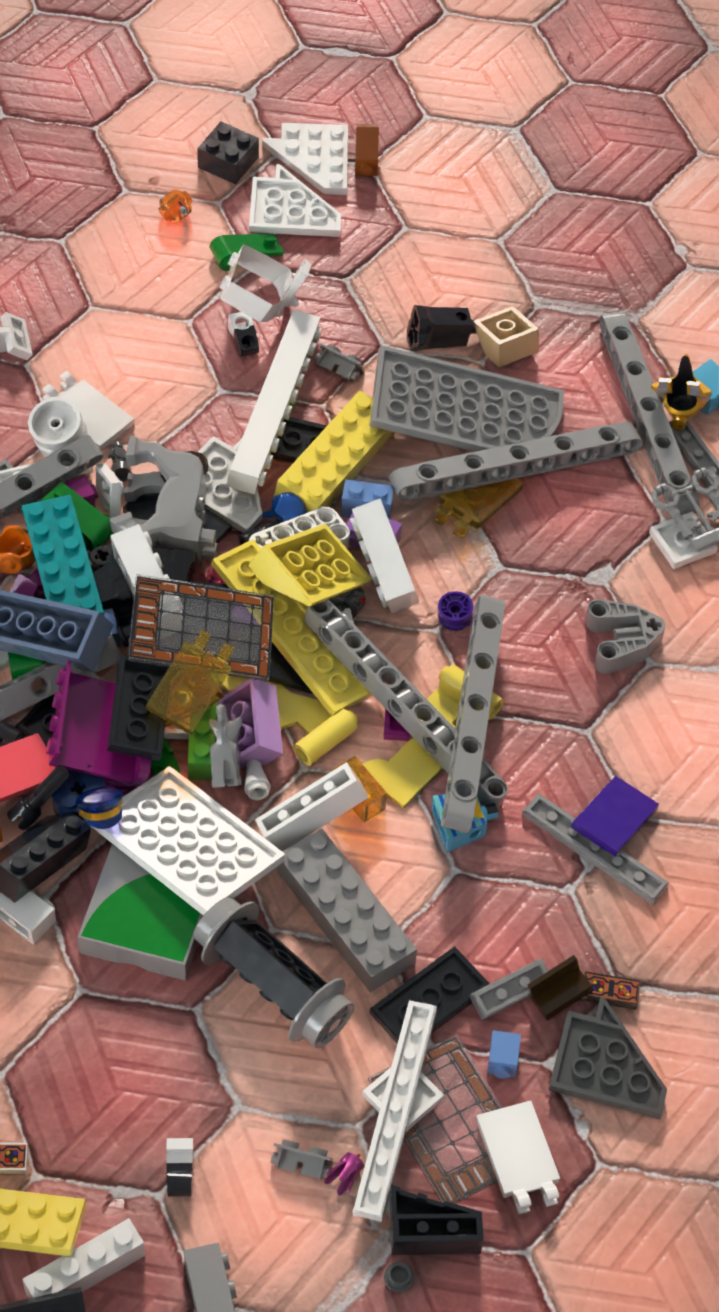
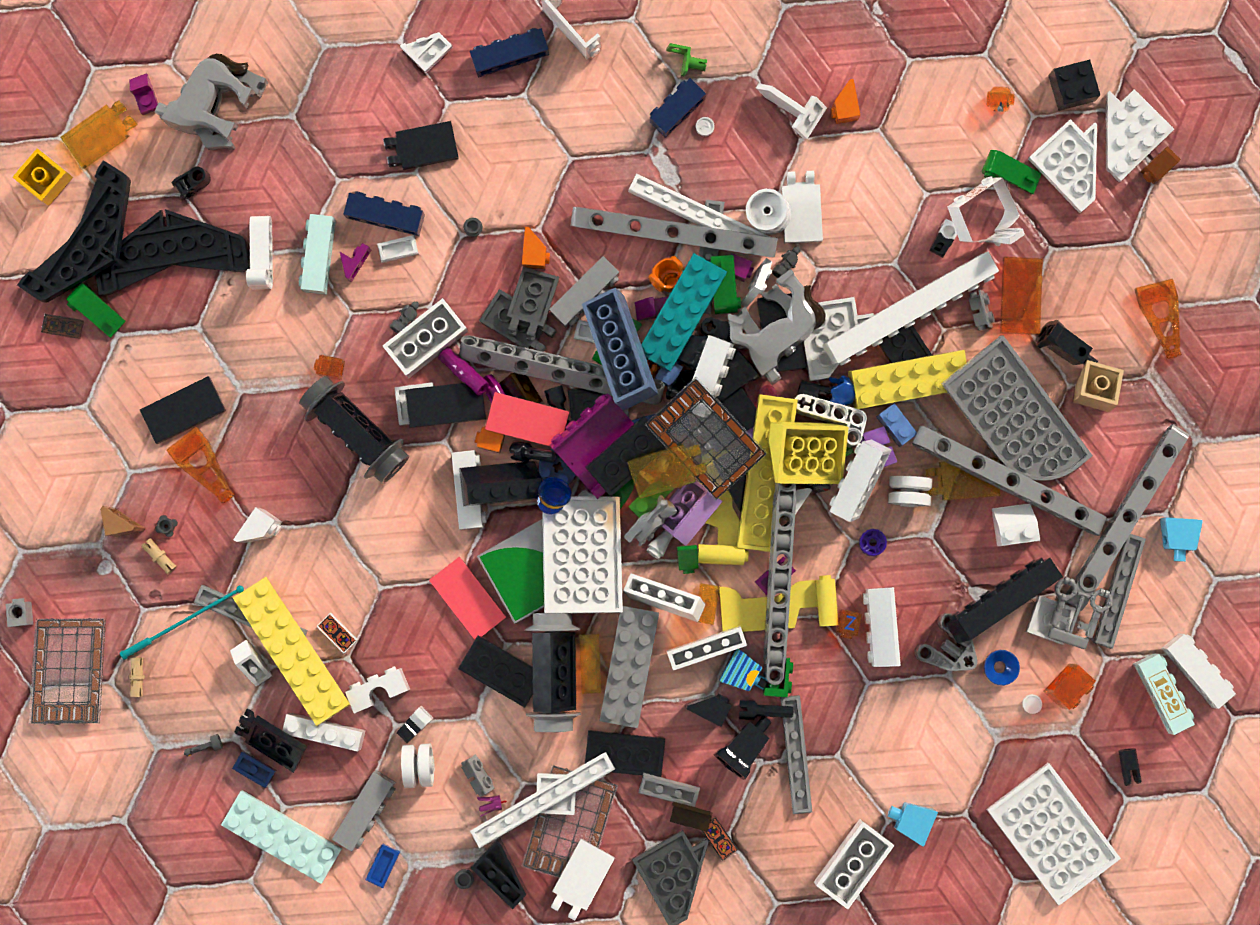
camera: 50 degrees right, 30 degrees up
light grey beam [441,594,505,833] -> none
medium blue brick [487,1030,521,1078] -> none
dark purple tile [571,776,659,856] -> none
piece [651,354,712,430] -> none
none -> white arch [345,667,410,713]
none -> white wheel [401,743,435,788]
none -> coral tile [429,557,507,640]
none -> black tile [458,635,533,708]
none -> clear yellow brick [579,634,602,694]
none -> white brick [667,626,747,671]
none -> green slope [676,545,698,574]
none -> black slope [685,694,732,727]
none -> black piece [713,717,771,780]
none -> black piece [739,700,794,720]
none -> green bracket [763,658,793,697]
none -> orange slope [830,79,860,124]
none -> clear orange brick [836,609,862,639]
none -> white slope [863,587,901,667]
none -> white wheel [888,476,932,507]
none -> black brick [945,557,1063,643]
none -> blue piece [984,650,1020,685]
none -> white slope [992,504,1040,546]
none -> clear orange plate [1000,257,1043,335]
none -> clear orange plate [1134,279,1182,359]

